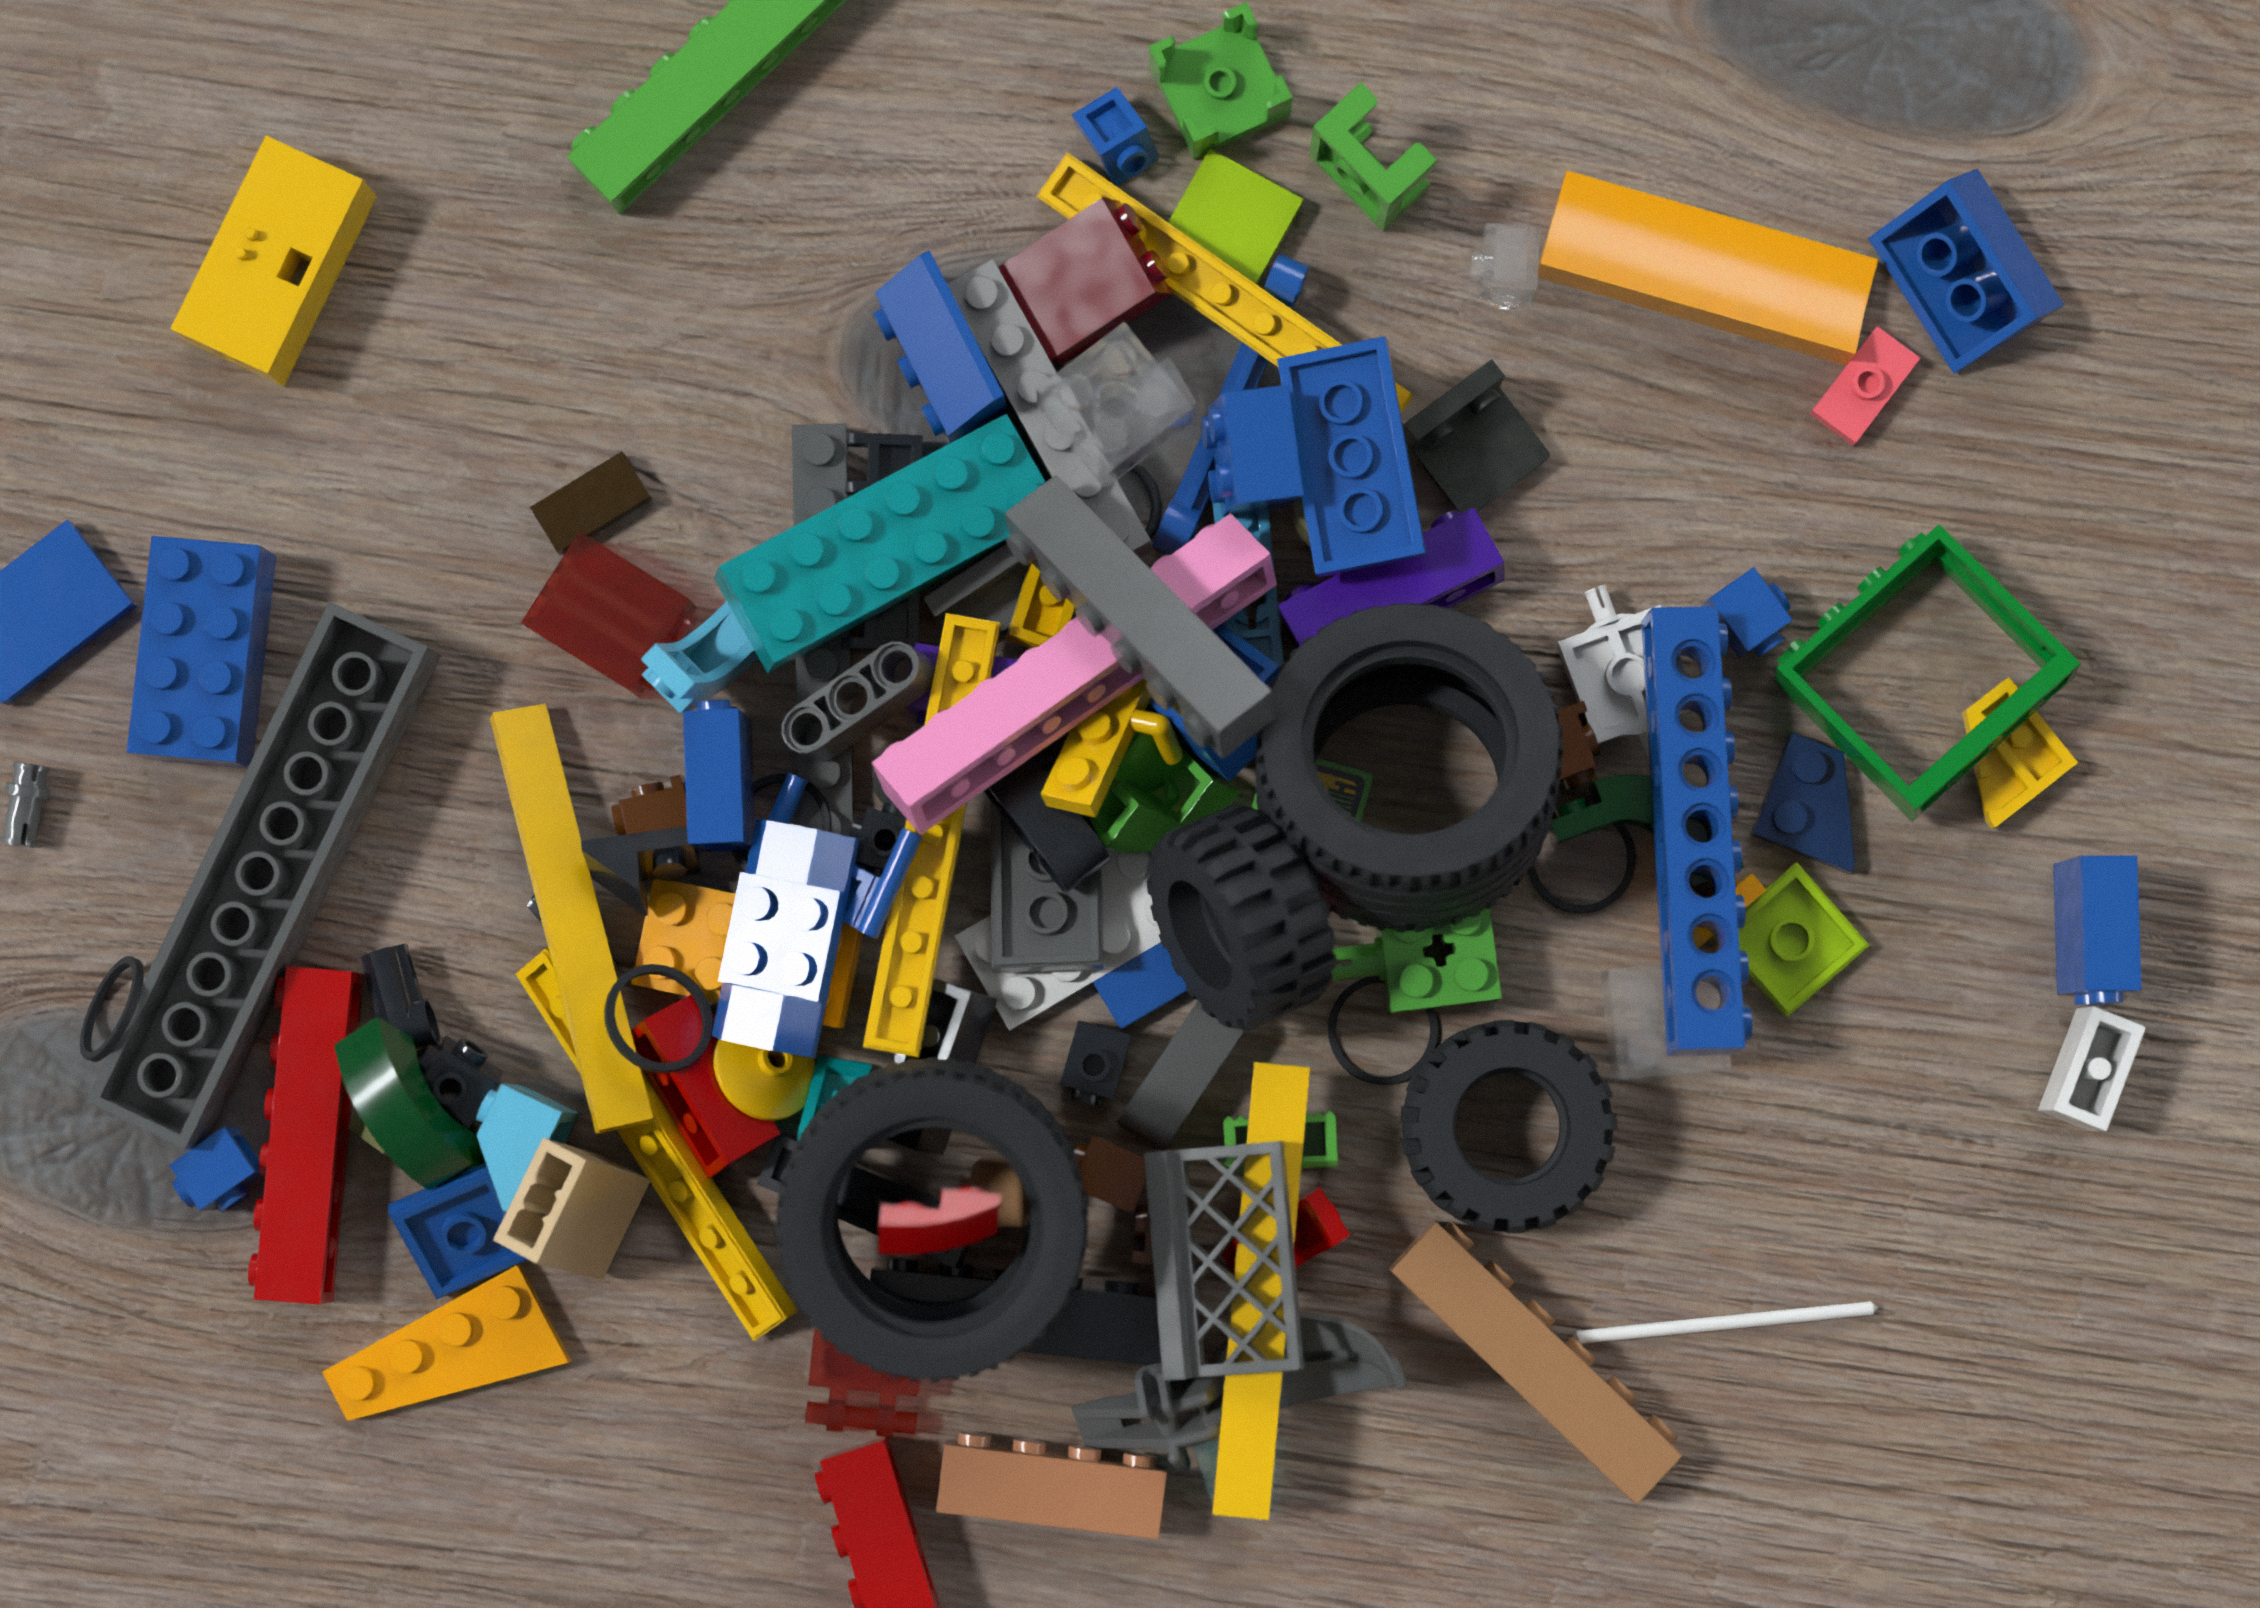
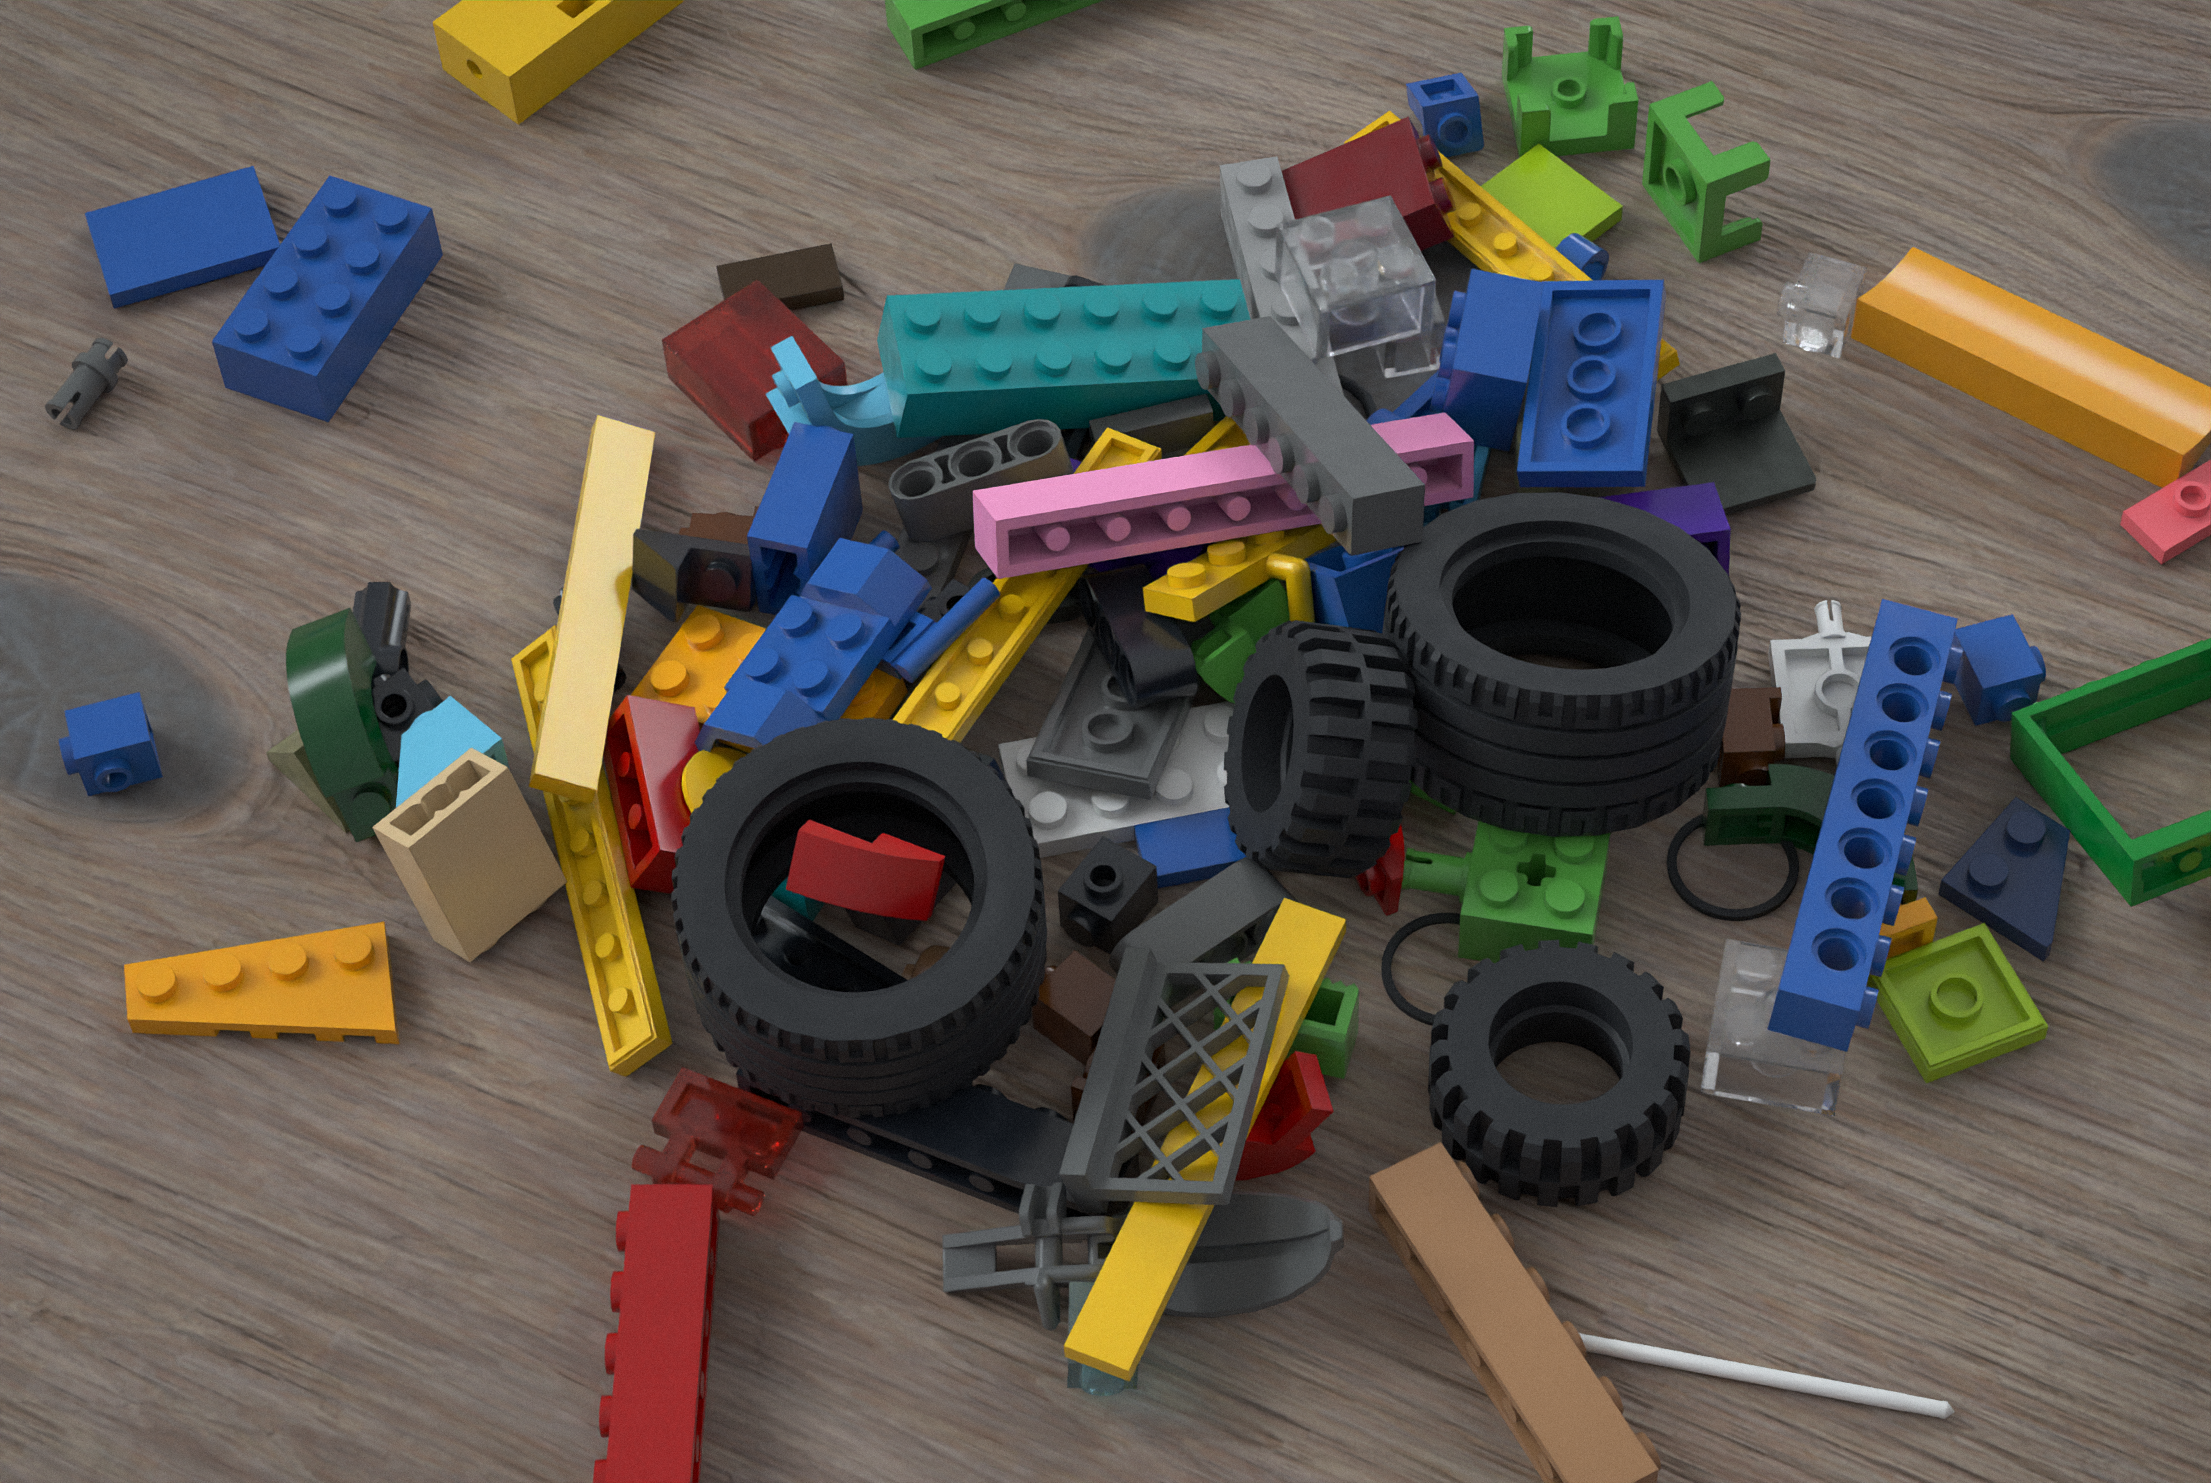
camera: 15 degrees right, 30 degrees down
black piece [80,956,144,1062] -> none
dark grey brick [85,601,441,1149] -> none
red brick [248,966,364,1305] -> none
blue tile [388,1162,529,1300] -> none
black piece [604,964,713,1073] -> none
blue slope [872,250,1009,443] -> none
nougat brick [936,1432,1167,1540] -> none

